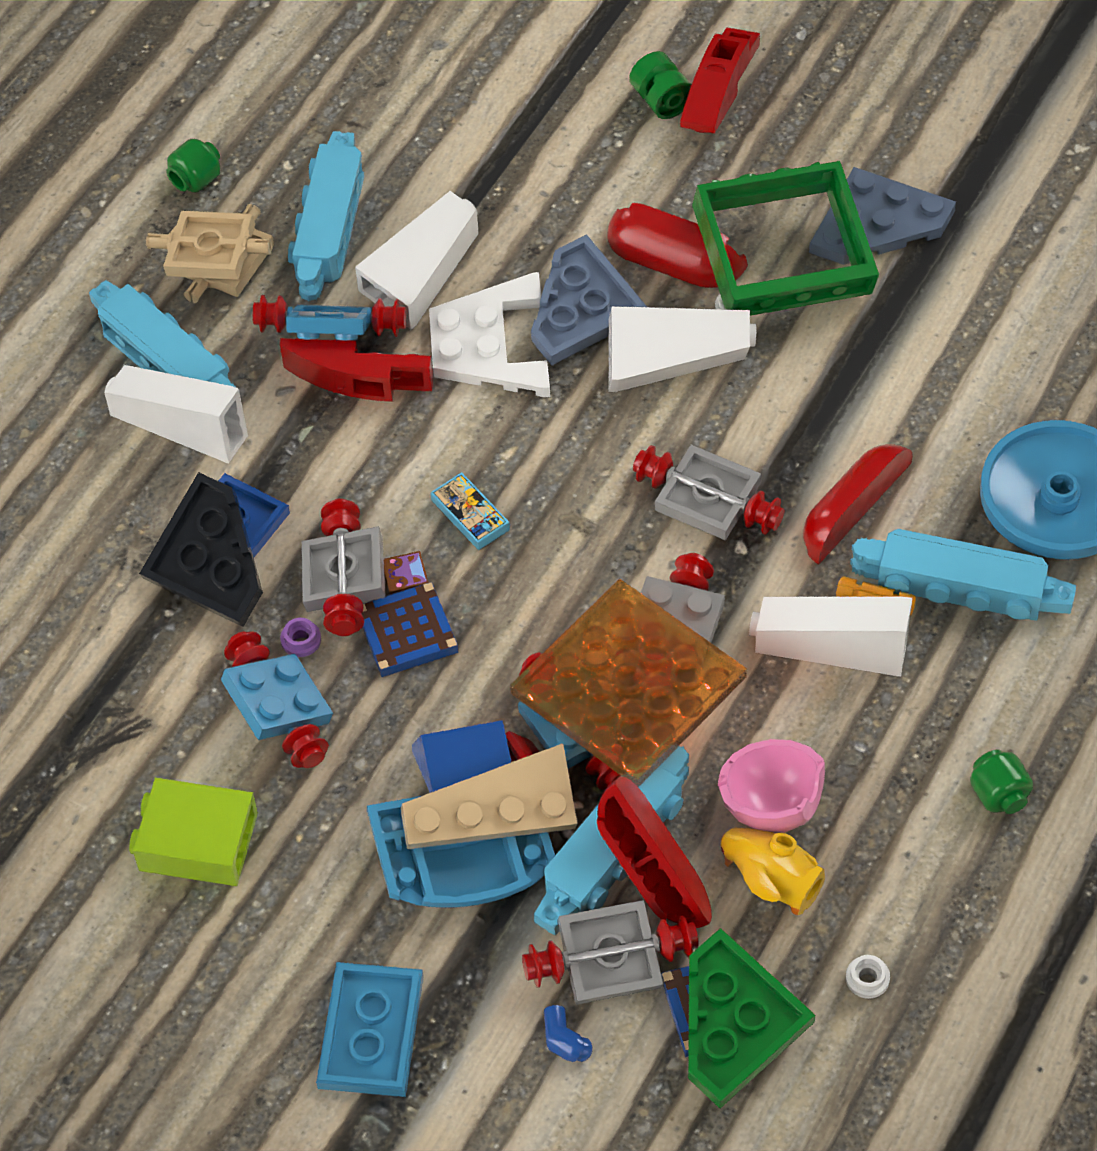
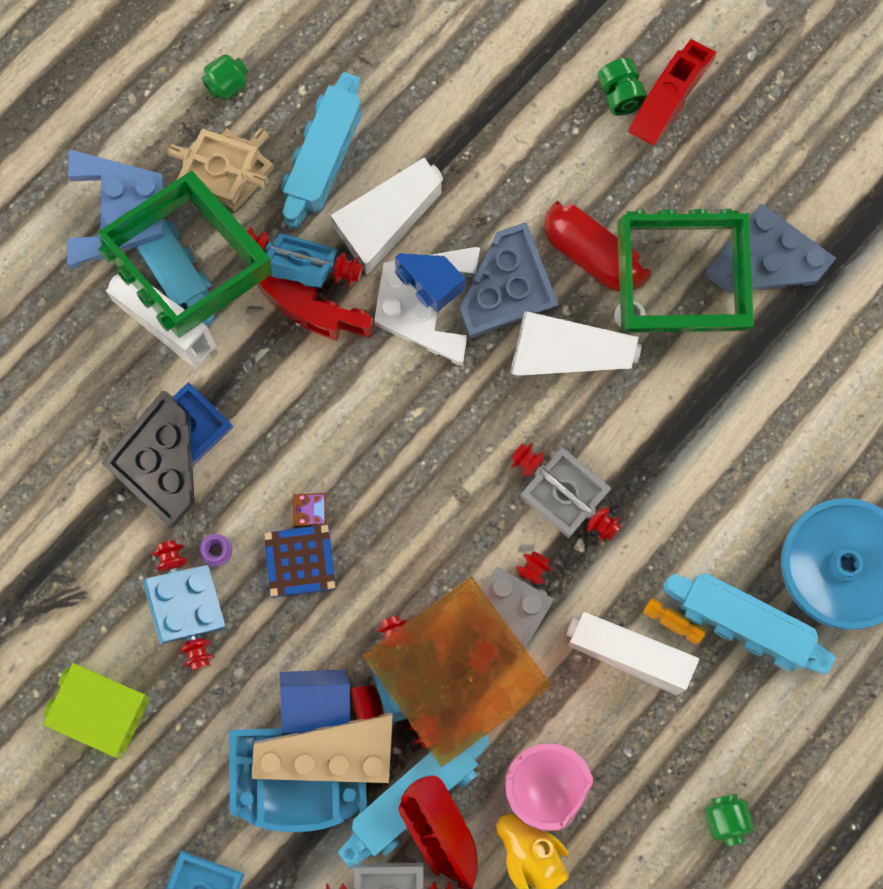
camera: 10 degrees right, 20 degrees up
light grey plate [302,499,385,637] -> none
tile [430,472,510,550] -> none
red brick [803,444,913,565] -> none
none -> medium blue wing [67,150,164,269]
none -> green window [97,170,272,338]
none -> blue slope [395,253,466,312]

